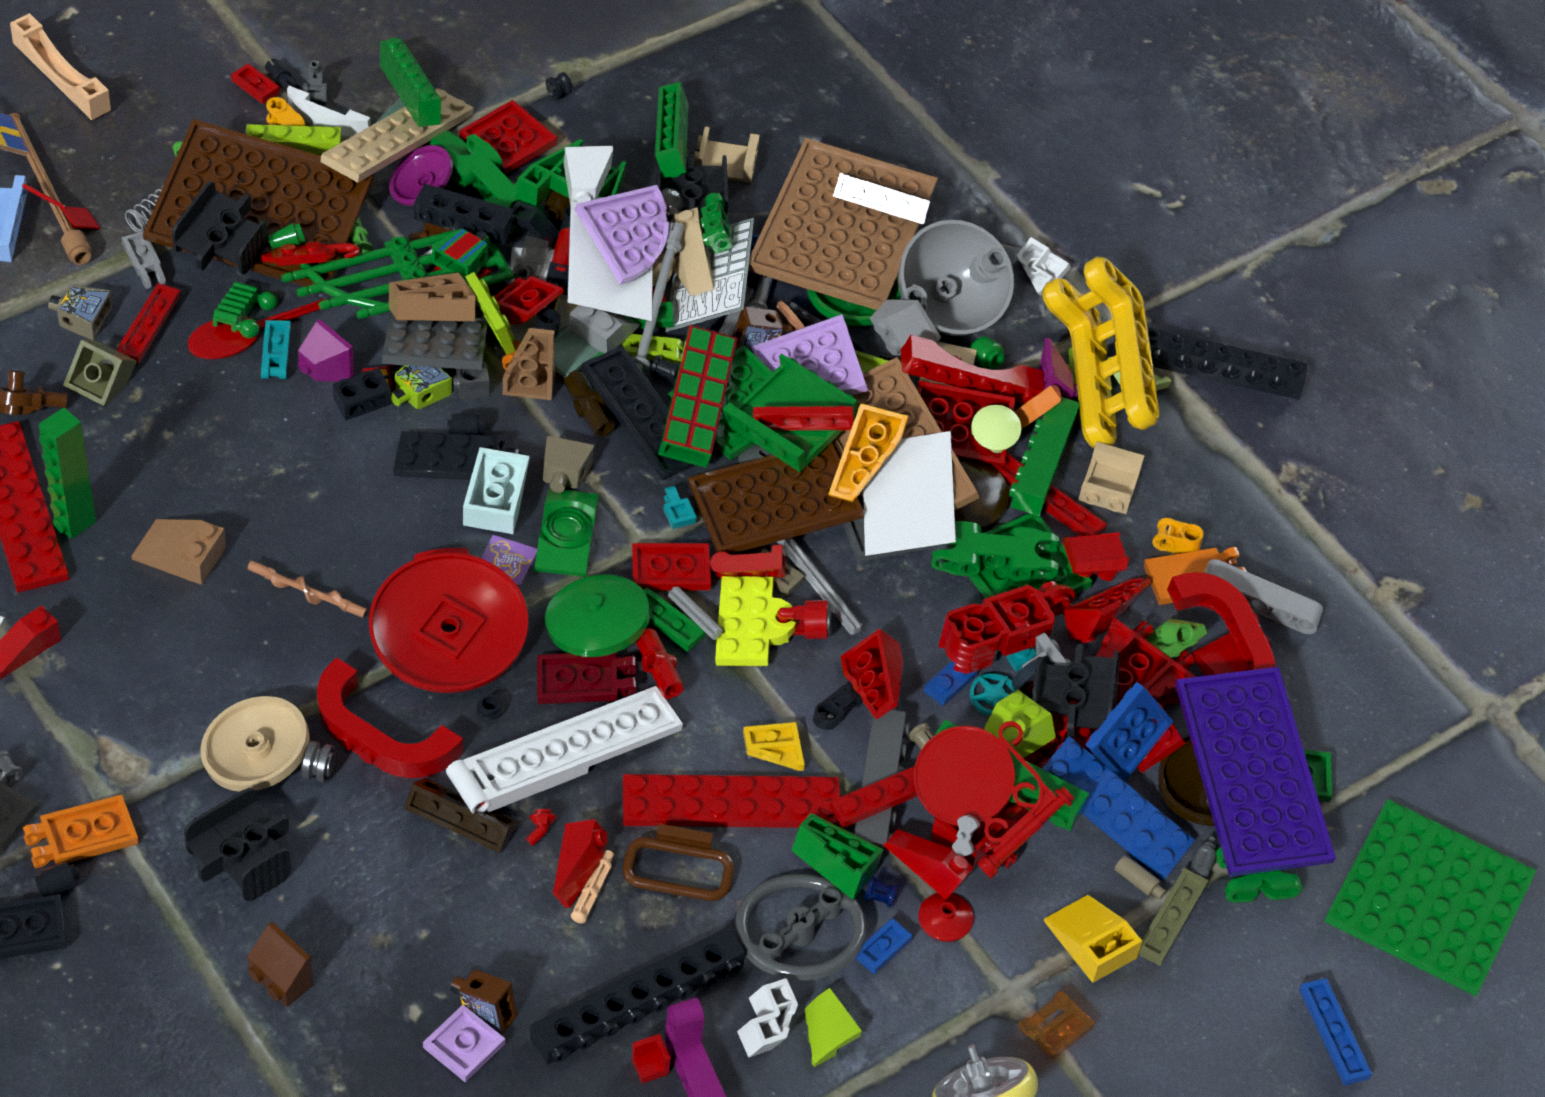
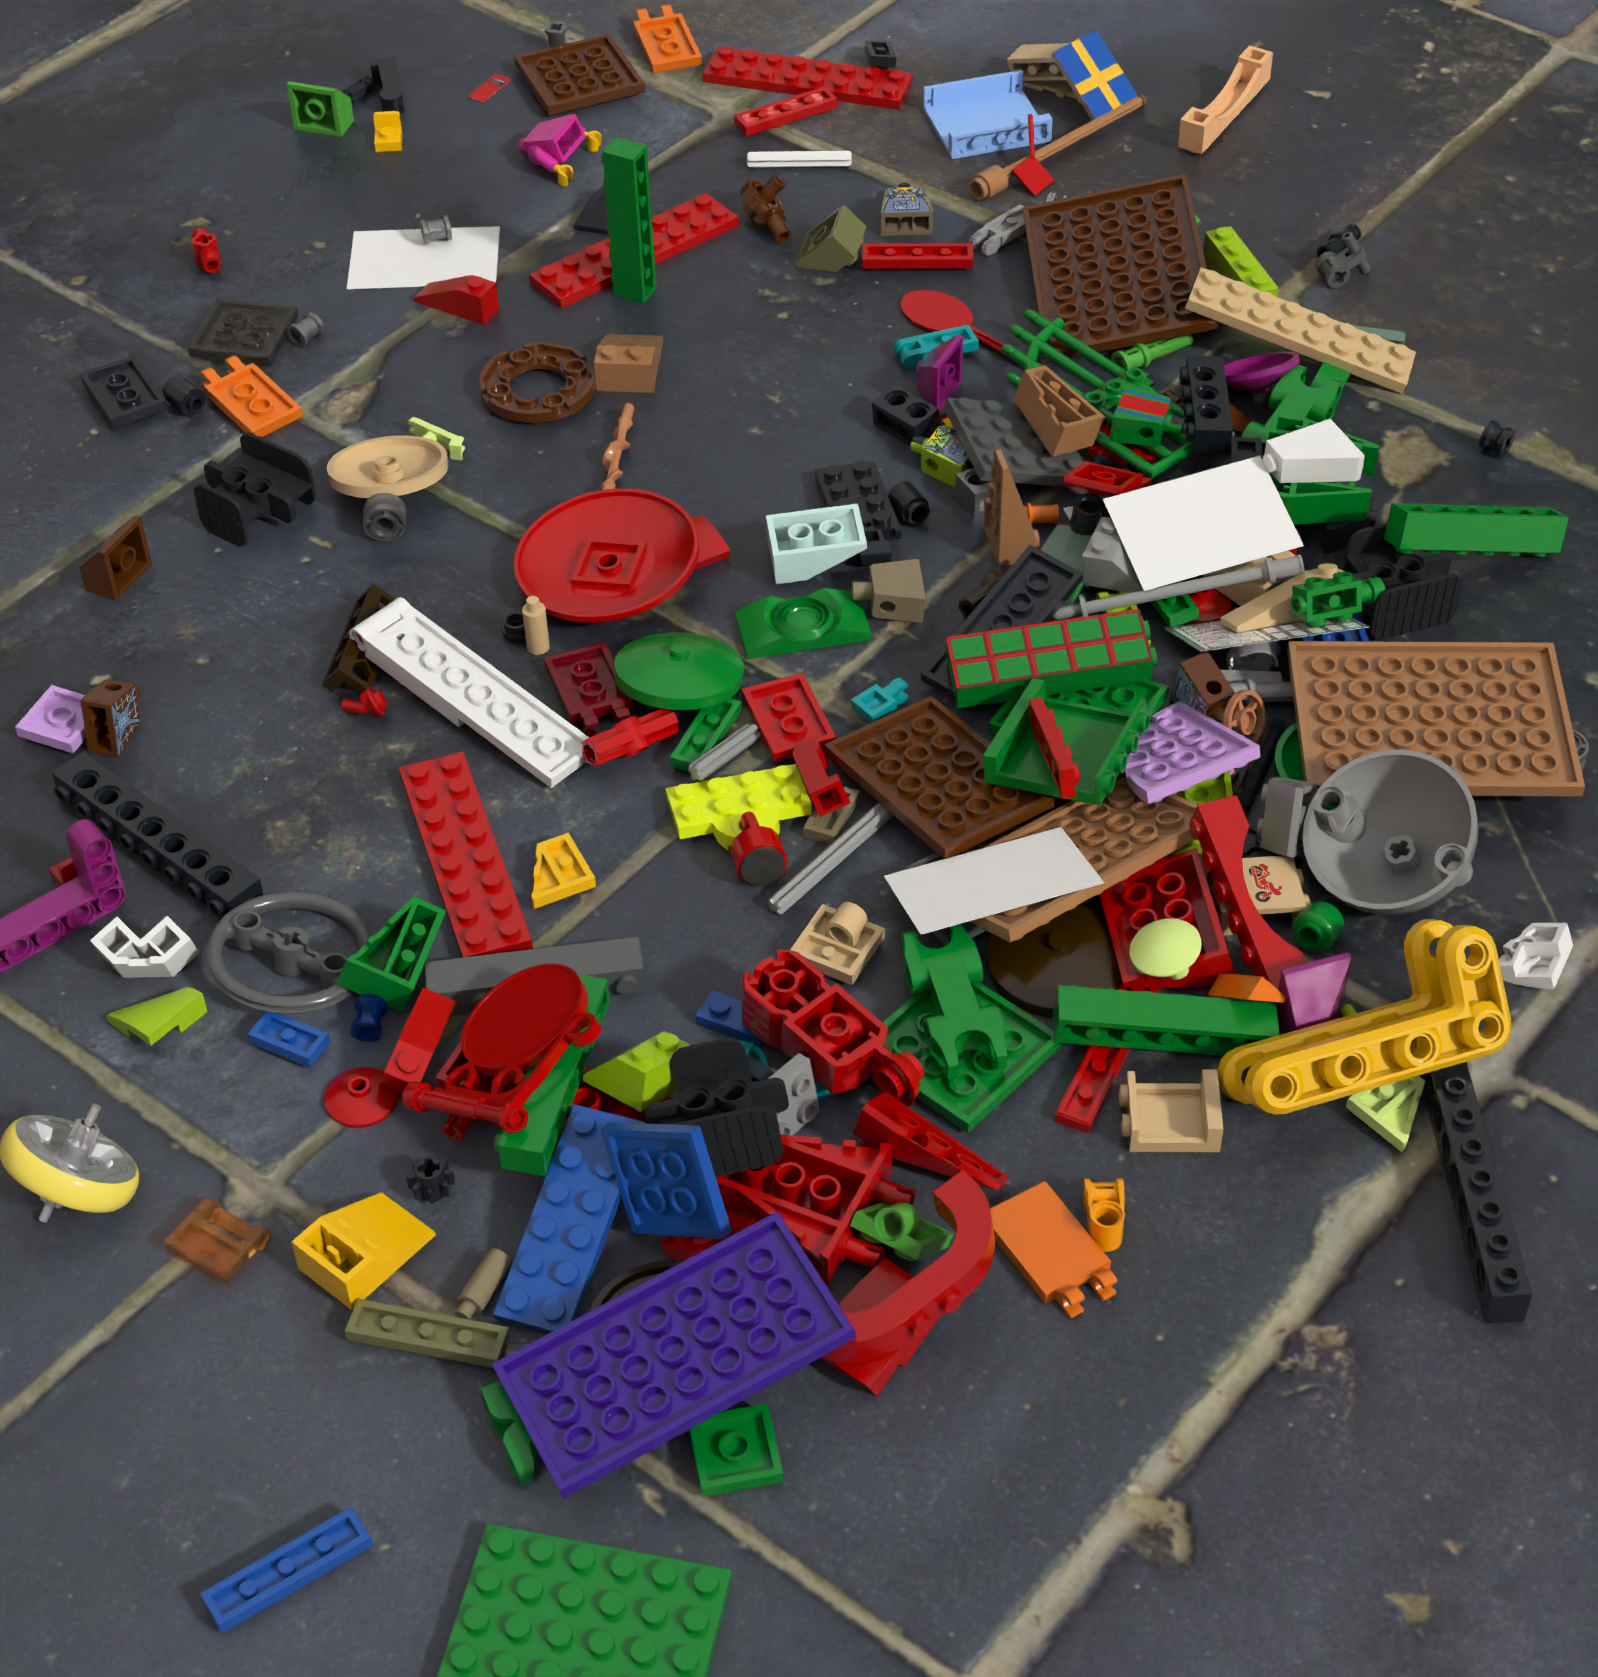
camera: 80 degrees right, 5 degrees down
black piece [172,181,268,275] -> none
green gear [213,281,278,339] -> none
red plate [231,63,280,104] -> none
red plate [261,242,360,266] -> none
light orange piece [266,97,306,126] -> none
green cone [268,223,306,249] -> none
white slope [287,86,371,137] -> none
red arch [317,657,463,778] -> none
green brick [380,38,441,127] -> none
red plate [459,100,558,175] -> none
lime plate [465,272,516,355] -> none
medium lavender sticker [481,535,537,585] -> none
red slope [553,819,608,908] -> none
light nougat piece [571,850,614,924] -> none
lavender plate [574,185,669,285] -> none
reddish brown bar [623,824,734,901] -> none
clear smoke piece [660,188,684,218] -> none
tan panel [694,127,760,183] -> none
black piece [813,685,861,730] -> none
light orange wedge [829,404,909,502] -> none
red plate [830,766,918,828] -> none
fence [834,173,933,224] -> none
red wedge [840,628,904,719] -> none
dark tan bush [908,723,933,750] -> none
light grey piece [952,815,980,856] -> none
red slope [1062,532,1129,581] -> none
light grey beam [1204,559,1323,634] -> none
none -> black gear [406,1155,456,1204]
none -> yellowish green piece [408,417,465,461]
none -> reddish brown plate [479,342,596,425]
none -> tan cylinder [522,596,550,655]
none -> tan plate [790,902,885,985]

